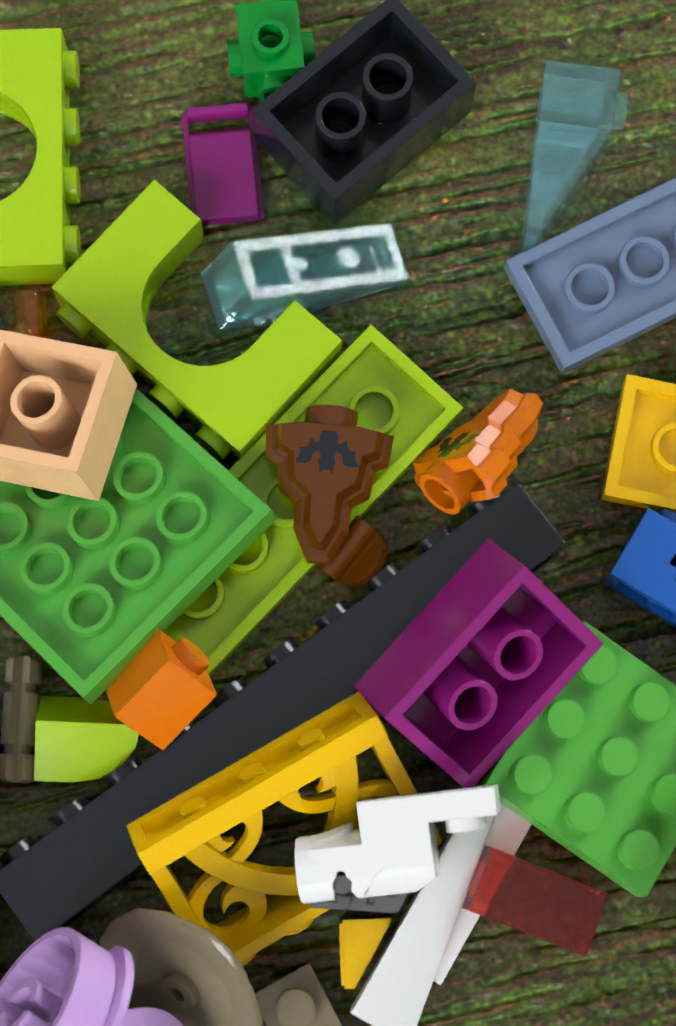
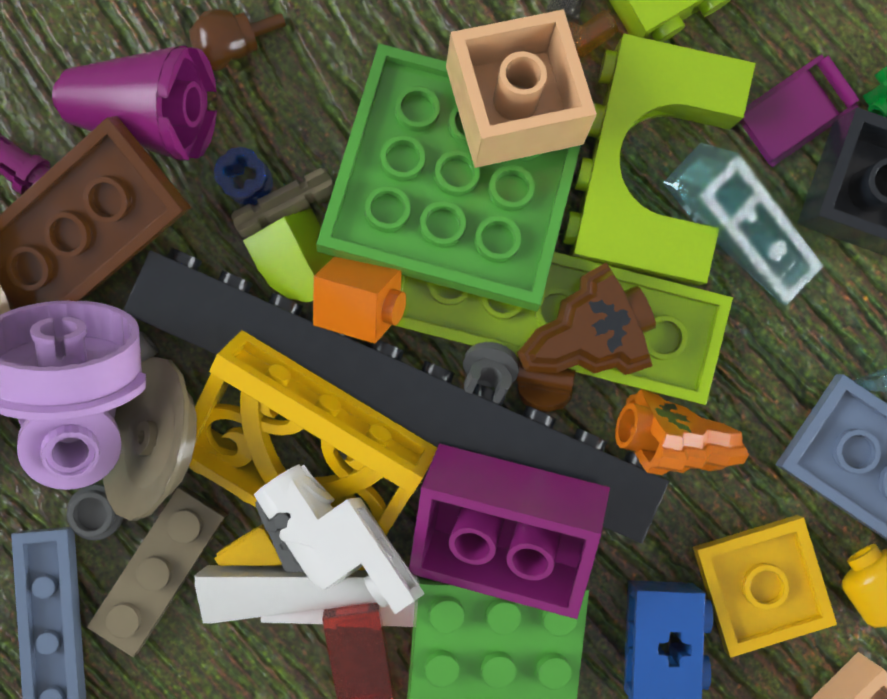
camera: 55 degrees right, 10 degrees up
none -> dark grey plate [463,342,520,403]

